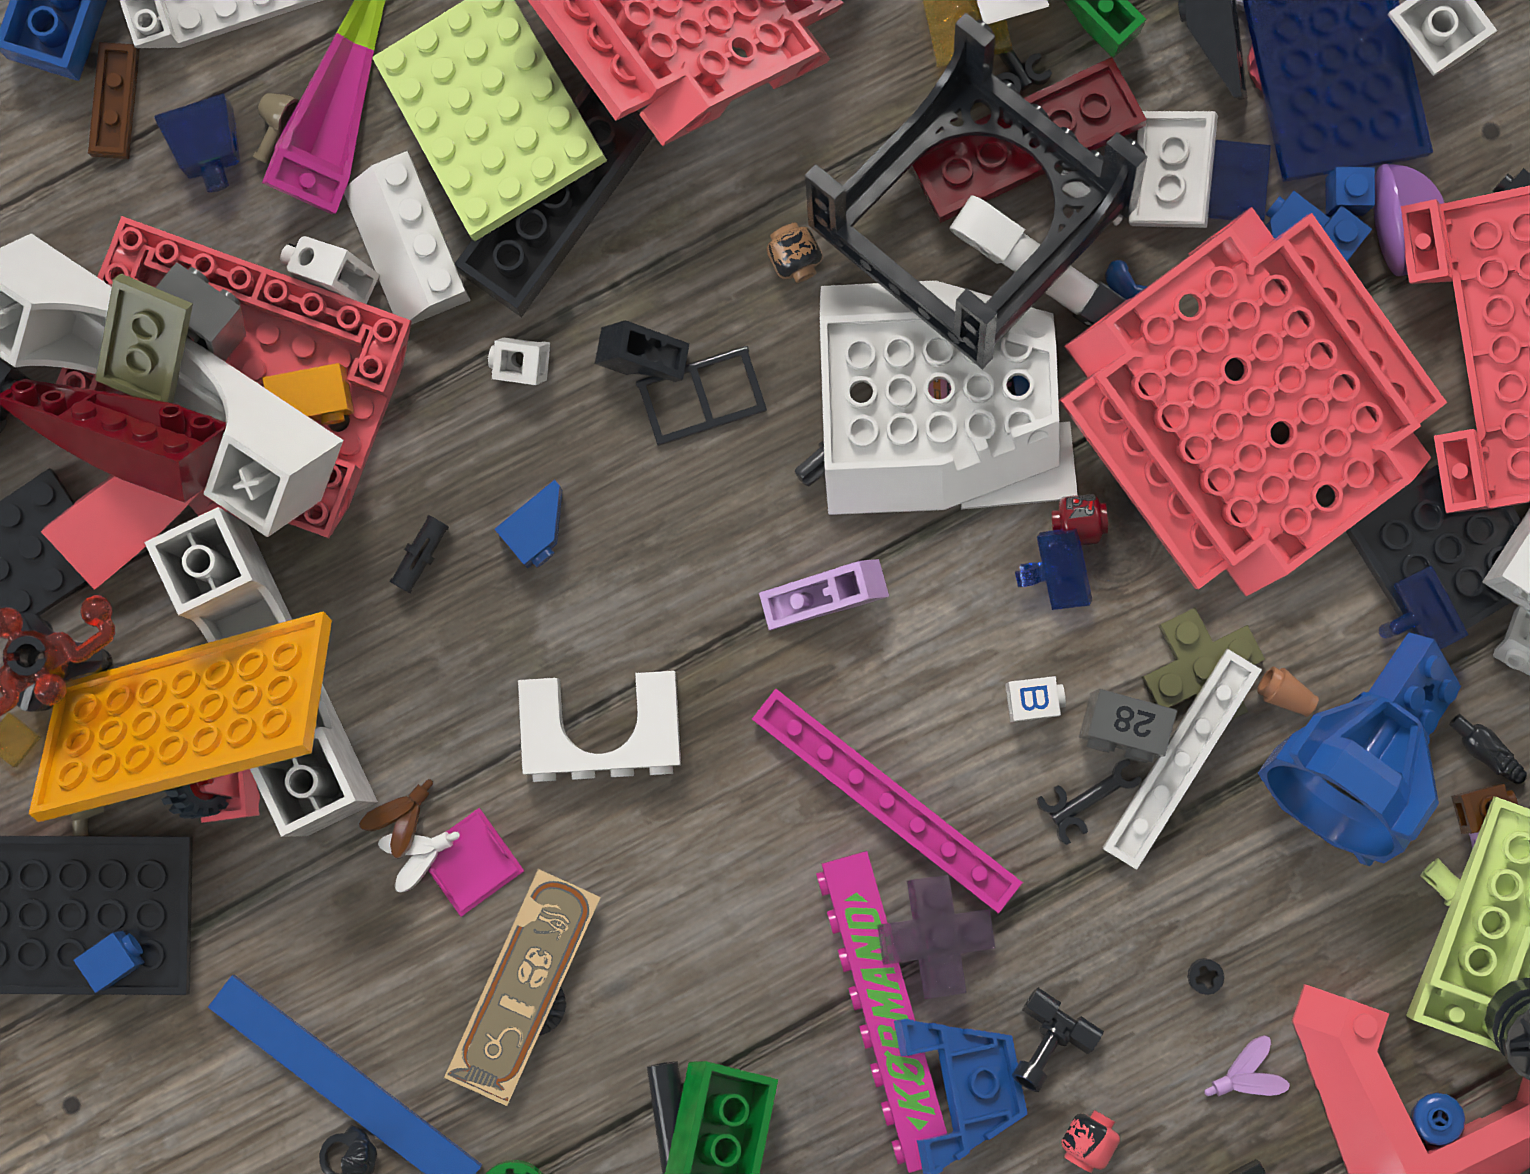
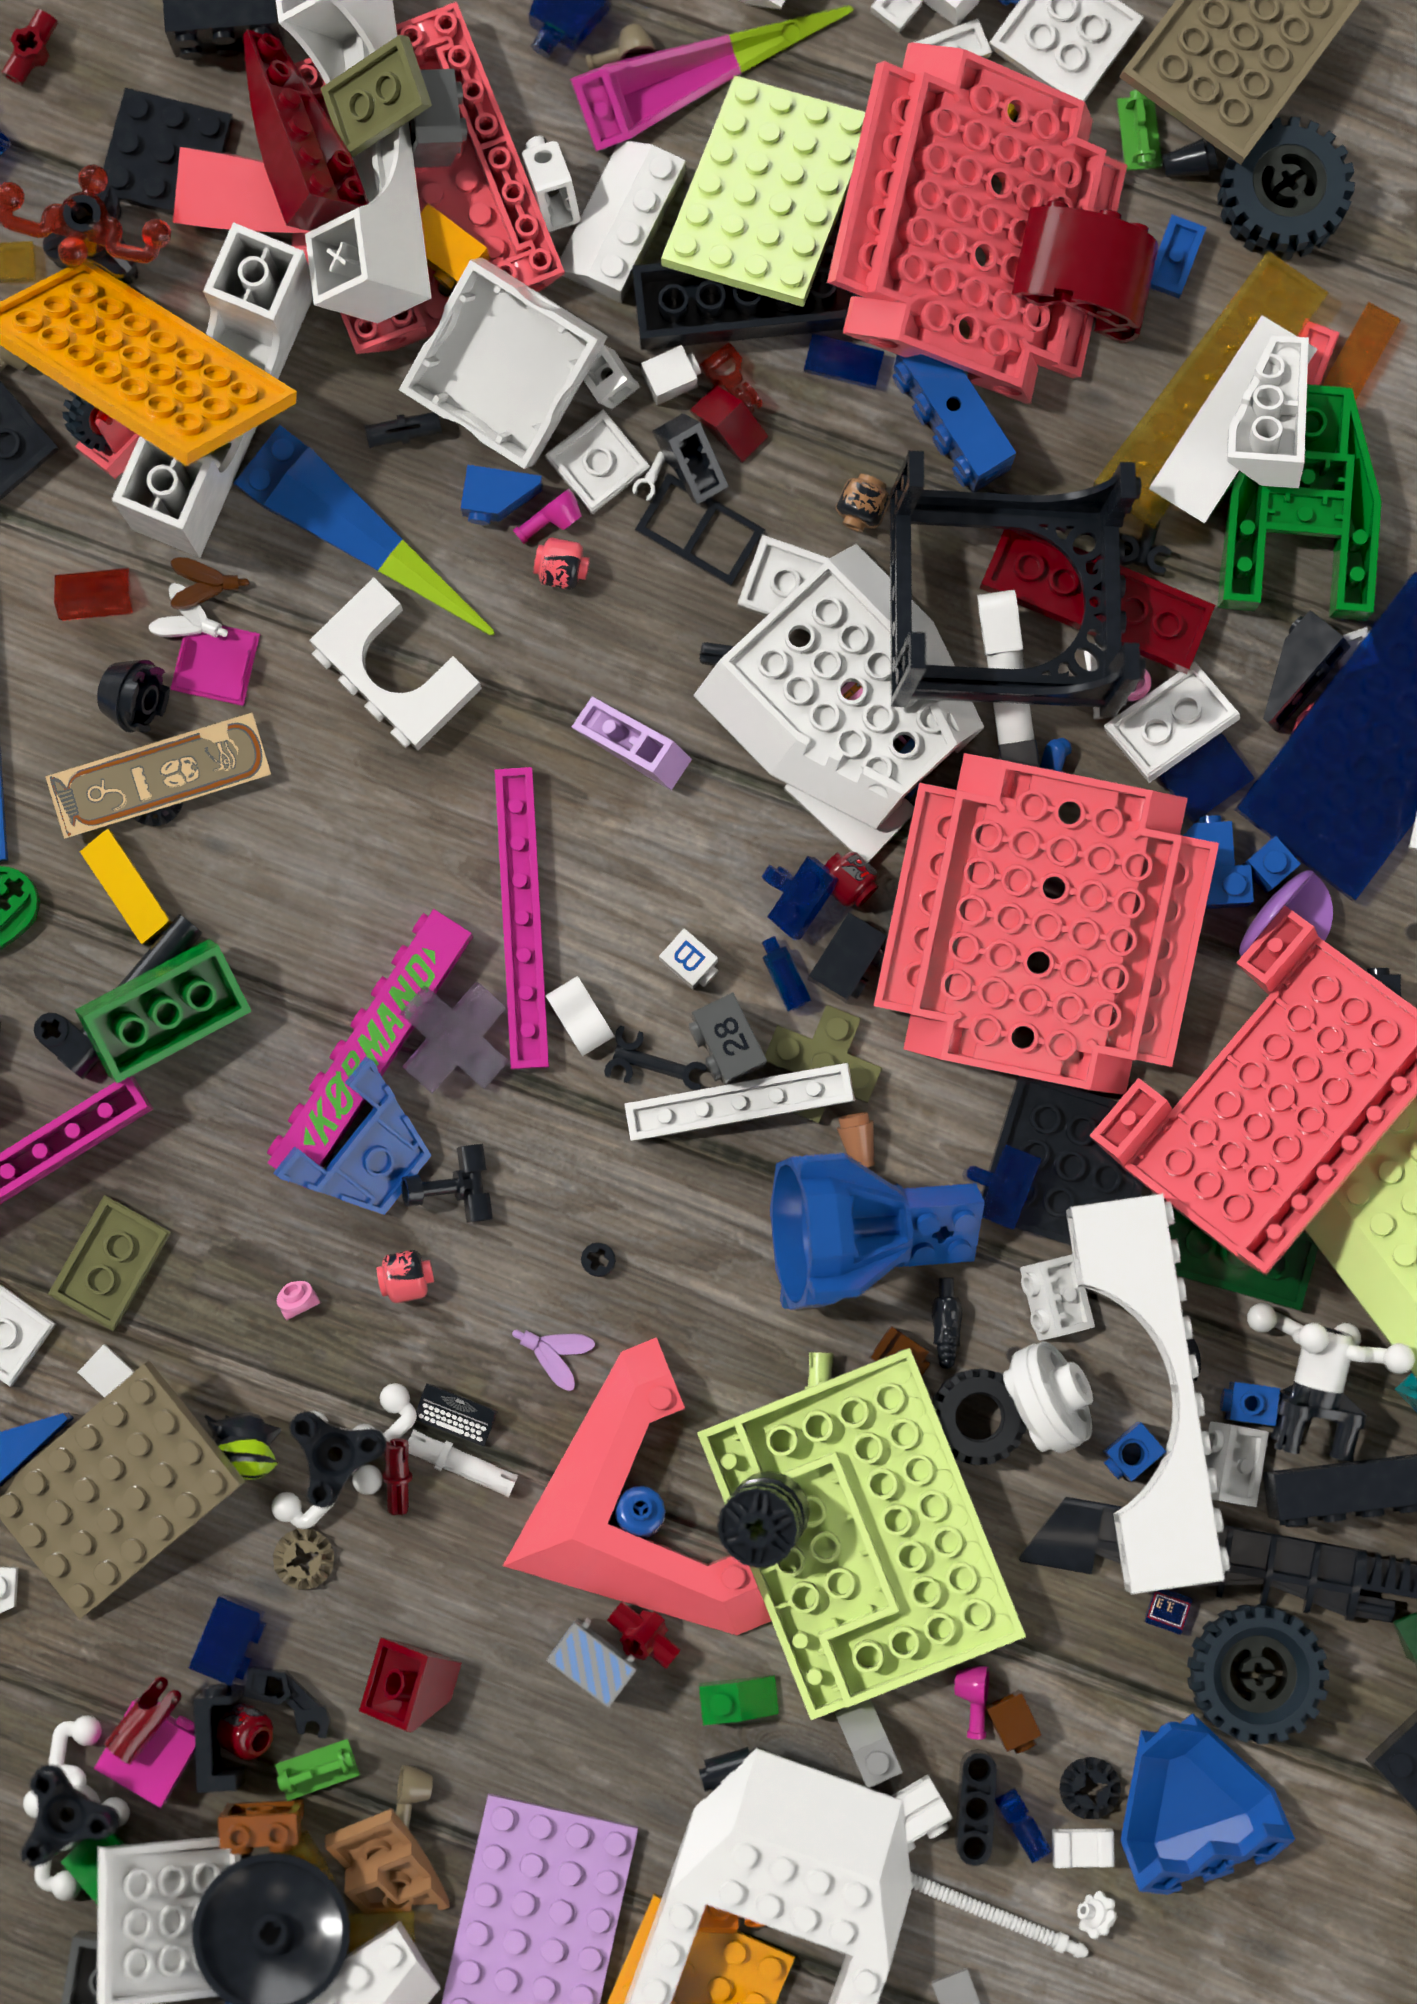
camera: 45 degrees right, 0 degrees up
none -> clear red slope [54,568,133,620]
none -> yellow slope [80,829,172,945]
none -> black cone [97,660,170,733]
none -> blue plate [234,425,494,635]
none -> white tile [399,257,608,469]
none -> dark pink bar [513,488,582,544]
none -> coral head [533,538,590,590]
none -> white tile [545,409,650,514]
none -> white axle [545,976,615,1056]
none -> white hand [633,452,665,501]
none -> white brick [641,345,701,405]
none -> dark red slope [690,385,768,463]
none -> clear red piece [699,342,763,414]
none -> white tile [737,535,829,630]
none -> clear blue cylinder [762,936,812,1012]
none -> clear blue tile [803,333,884,389]
none -> black brick [808,913,887,1003]
none -> blue brick [892,354,1016,492]

